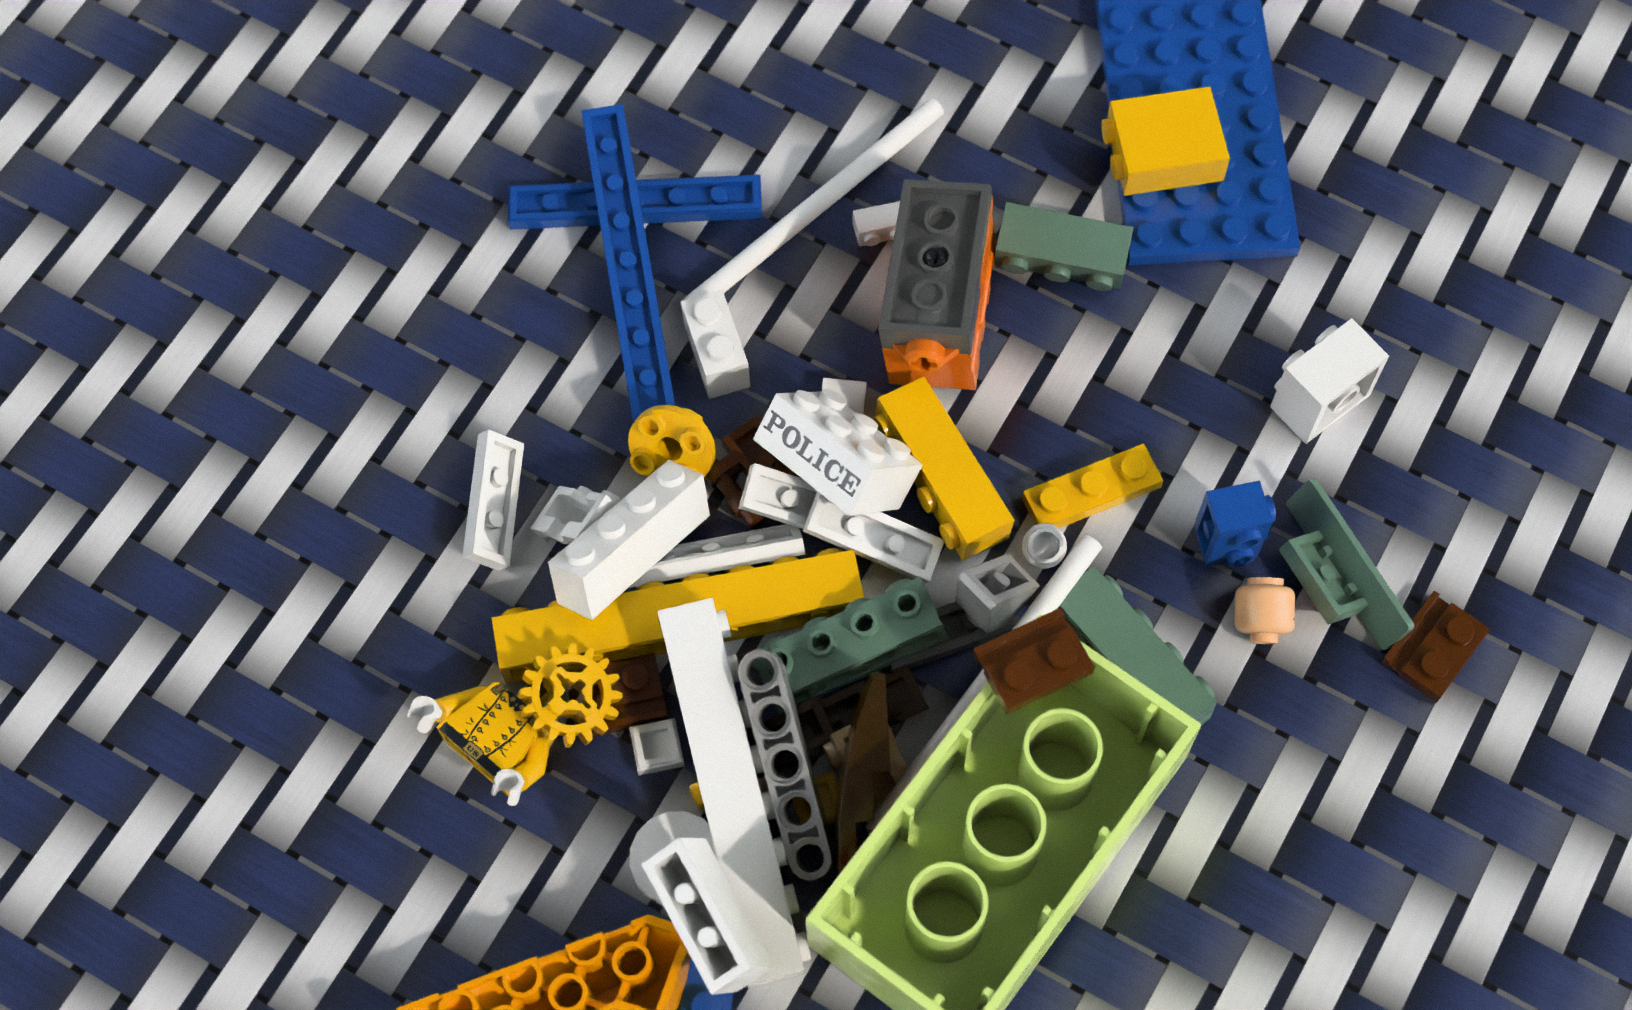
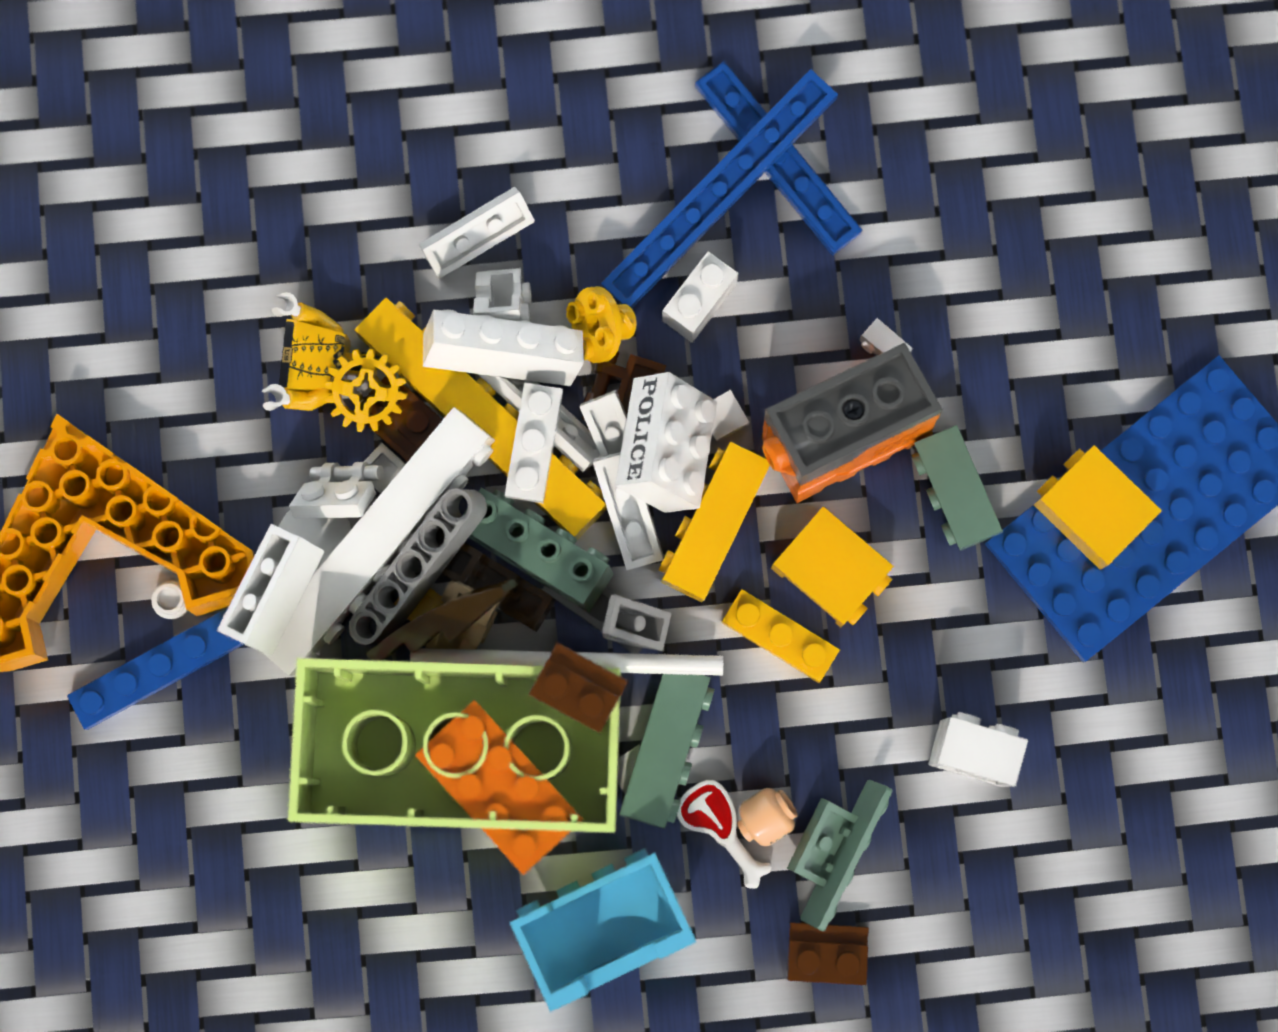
camera: 55 degrees right, 15 degrees up
white piece [682,98,944,301] -> none
white plate [1021,523,1067,569] -> none
blue brick [1193,480,1276,567] -> none
none -> white plate [289,462,384,518]
none -> orange plate [415,700,584,875]
none -> white plate [505,382,563,504]
none -> medium azure cylinder [510,849,696,1012]
none -> white piece [677,780,772,889]
none -> yellow panel [771,506,894,628]

